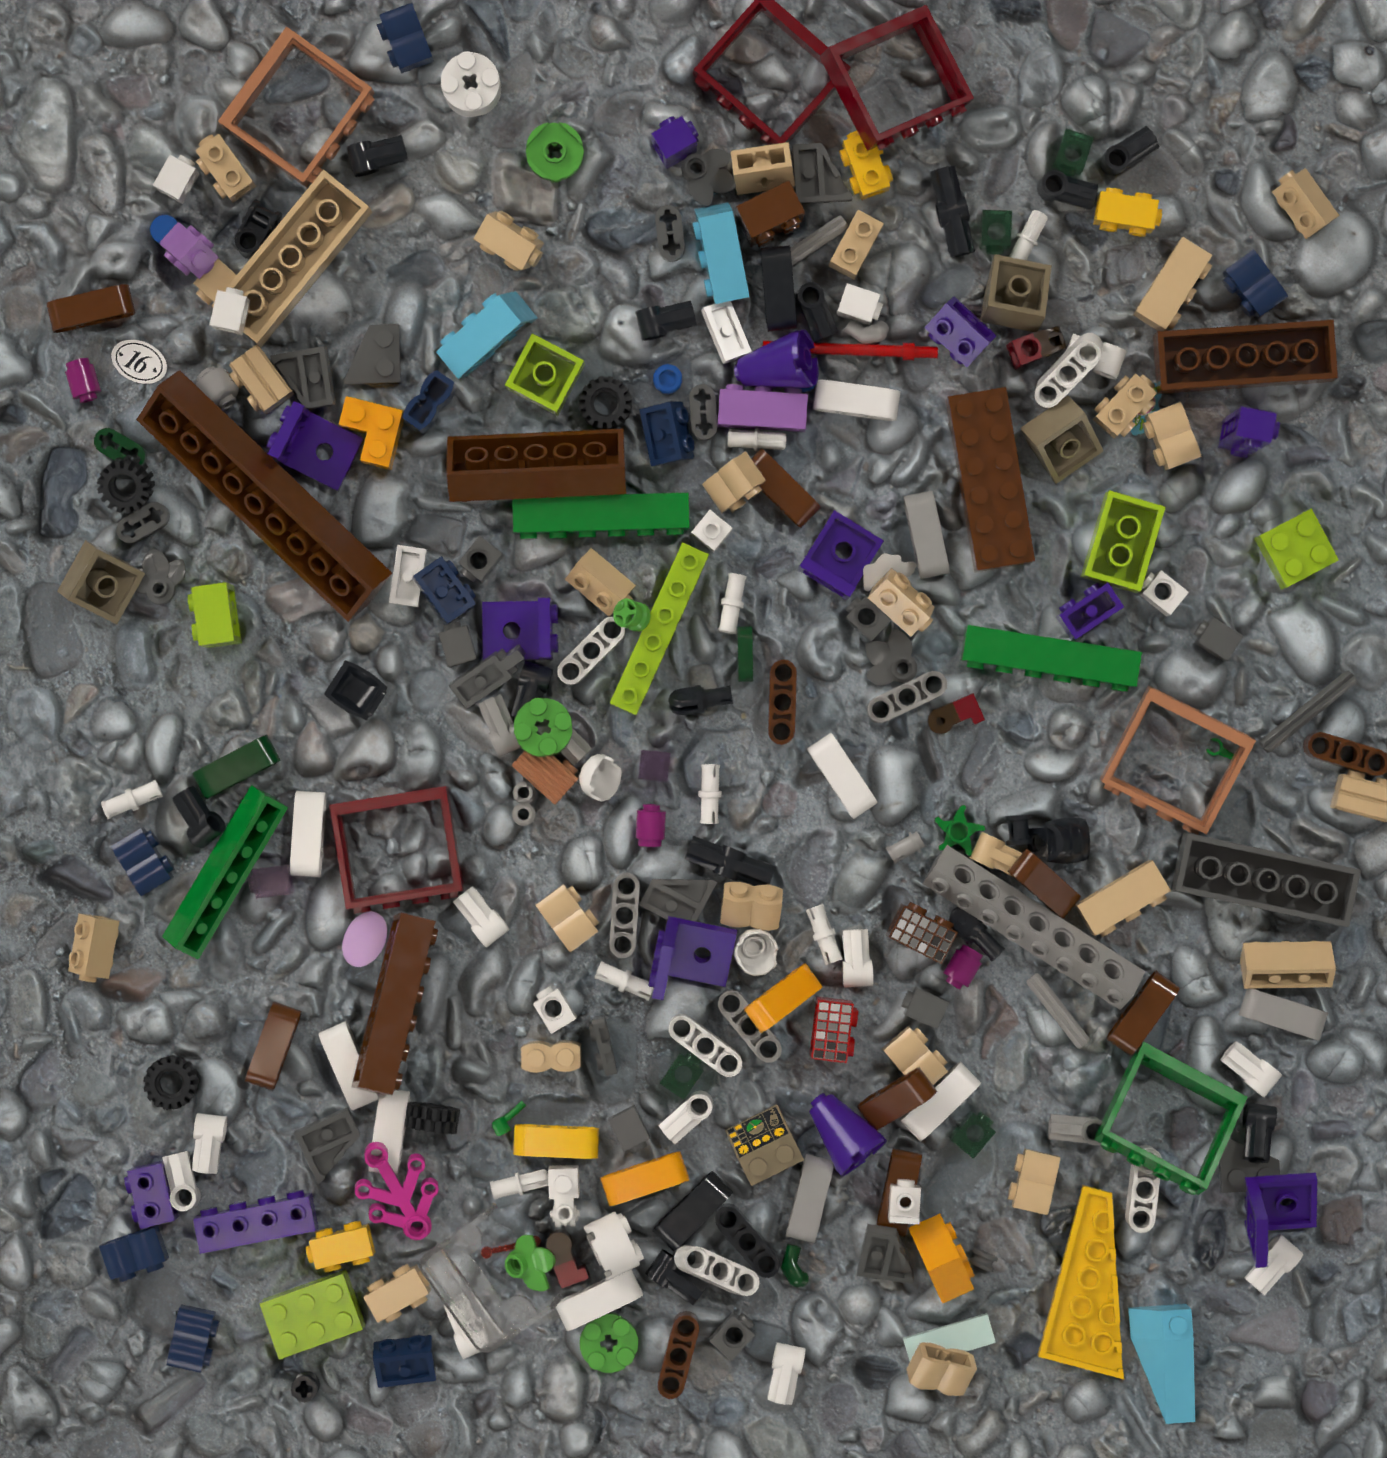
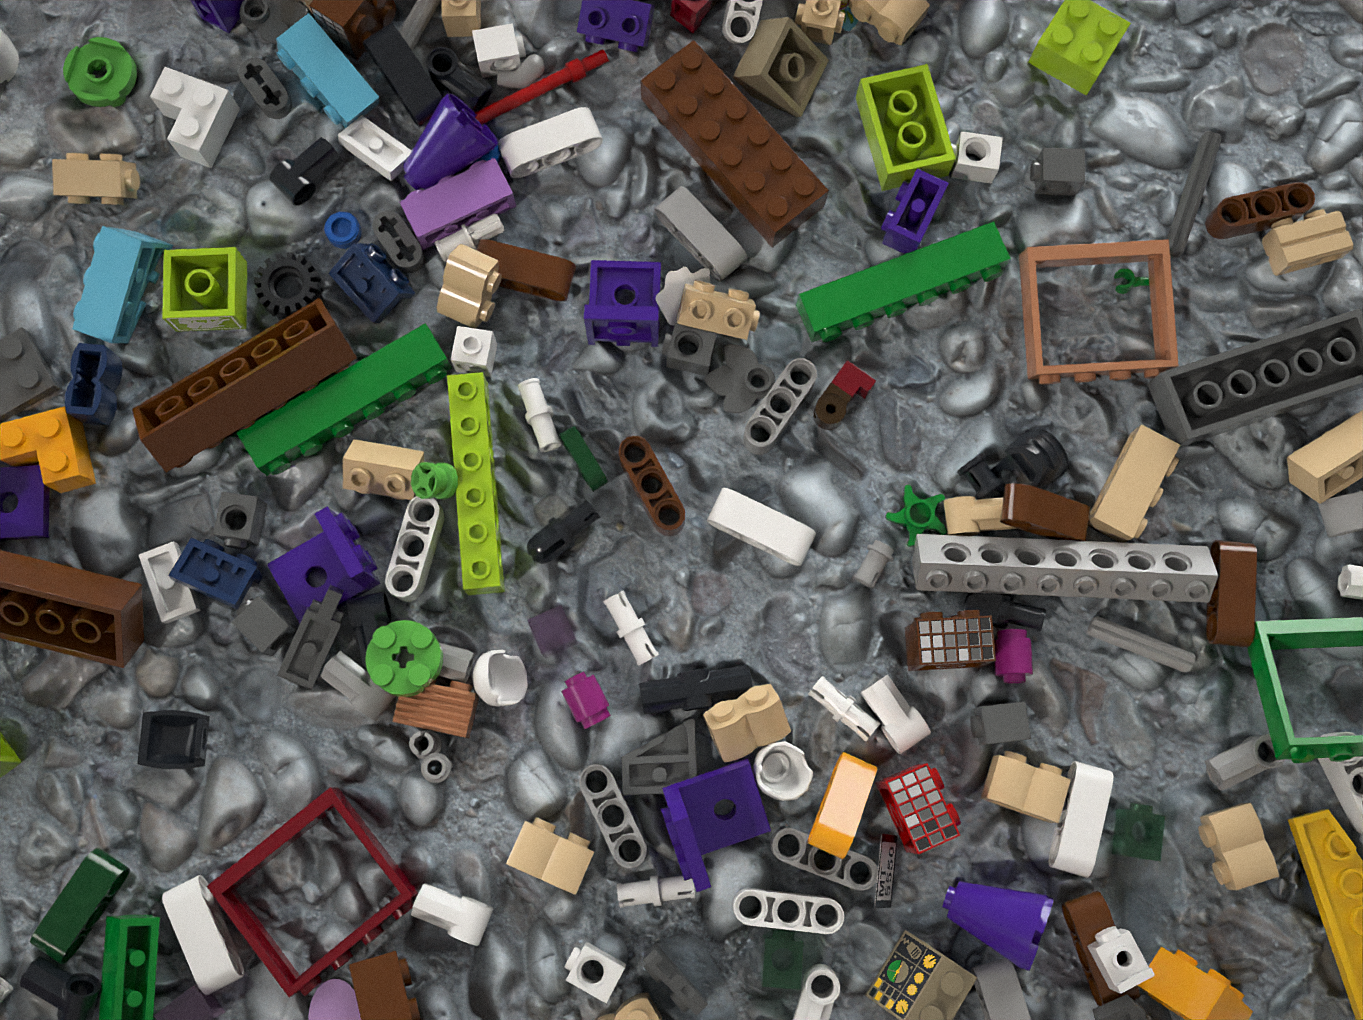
camera: 30 degrees left, 10 degrees down
reddish brown beam [857,1067,937,1130] -> none
none -> white brick [150,67,240,168]
none -> sticker [874,834,898,908]

